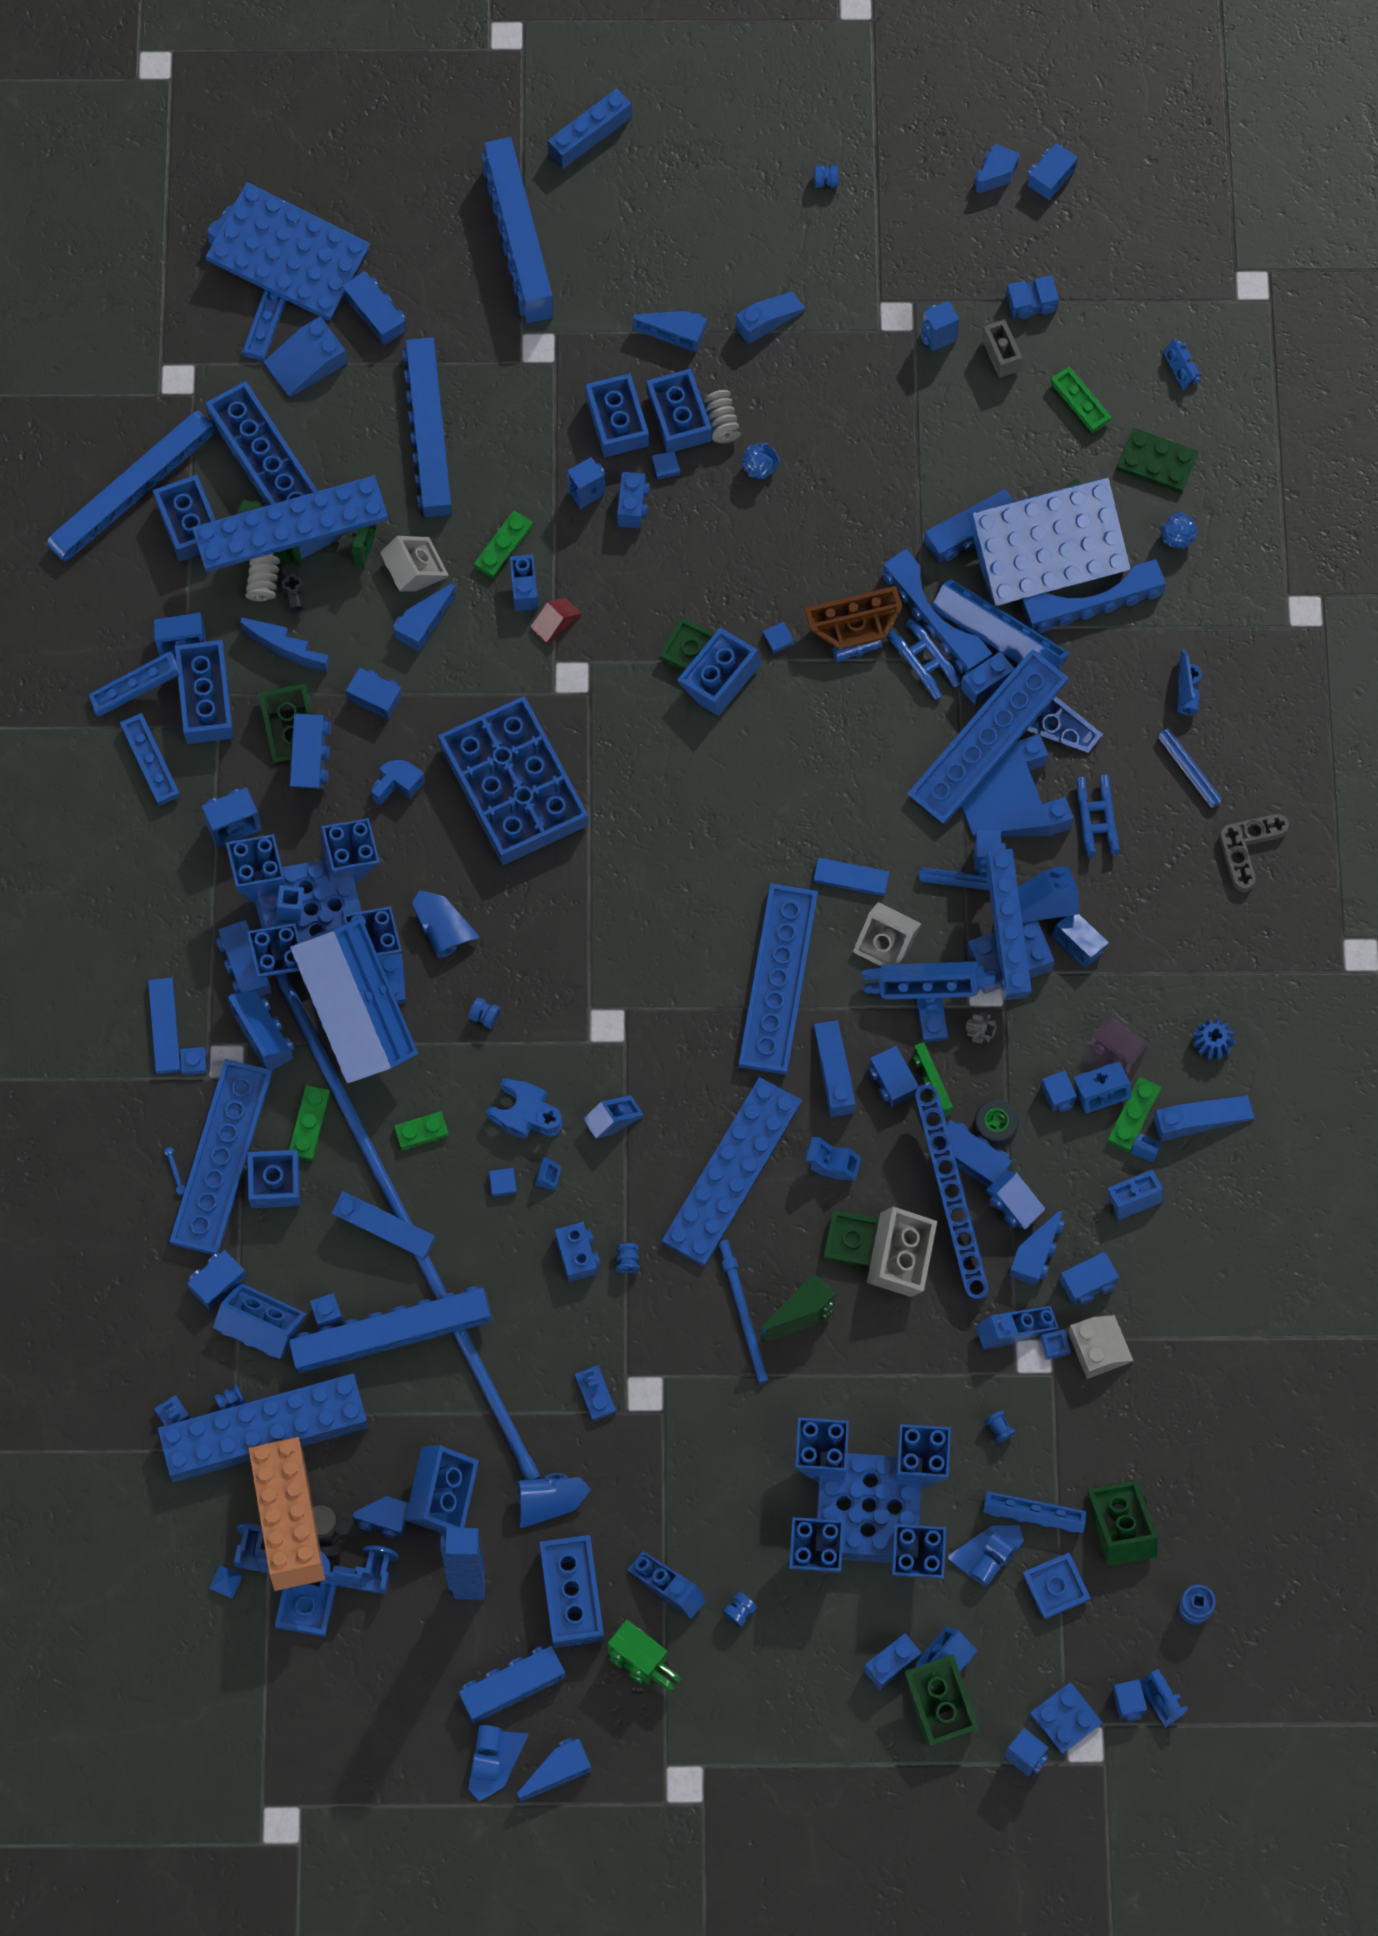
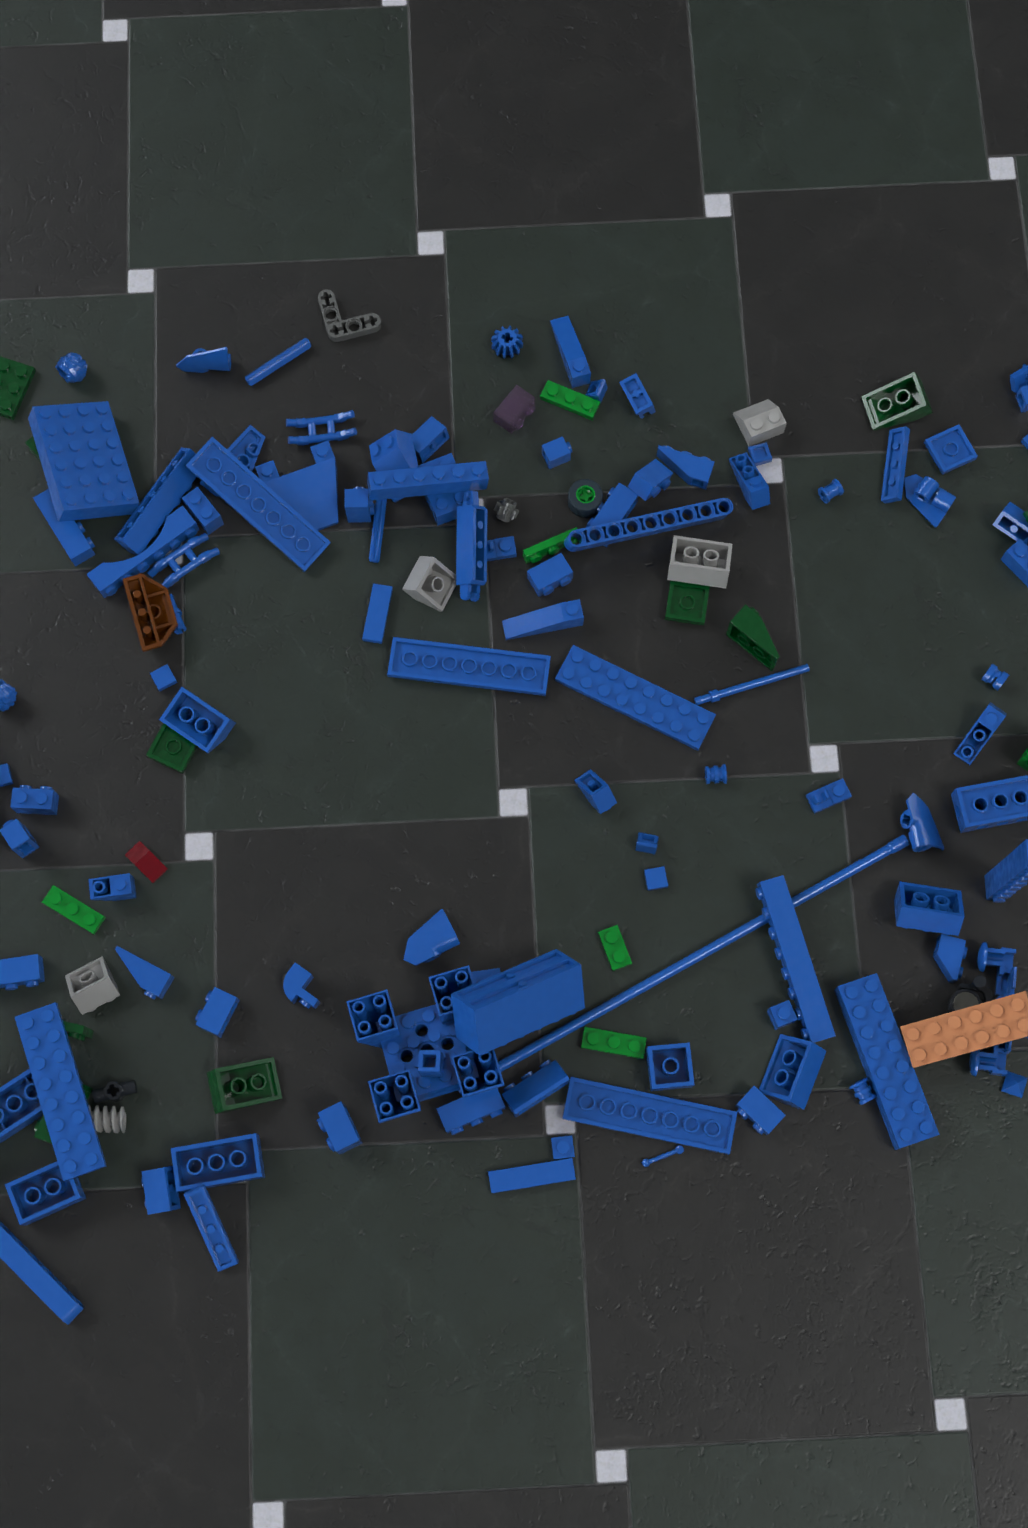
camera: 90 degrees left, 5 degrees up
blue plate [120,713,180,806] -> none
blue tile [154,1395,190,1426] -> none
blue slope [240,617,330,673] -> none
blue brick [290,714,332,789] -> none
blue slope [332,1191,436,1259] -> none
blue brick [438,696,589,866] -> none
blue wheel [468,997,501,1029] -> none
blue piece [486,1078,563,1138] -> none
blue brick [555,1222,600,1283] -> none
blue slope [789,1418,951,1579] -> none
blue brick [806,1137,861,1180] -> none
blue arch [1021,559,1166,633] -> none
blue brick [1059,1252,1119,1305] -> none
blue brick [1073,1062,1132,1113] -> none
blue wheel [1179,1585,1216,1625] -> none

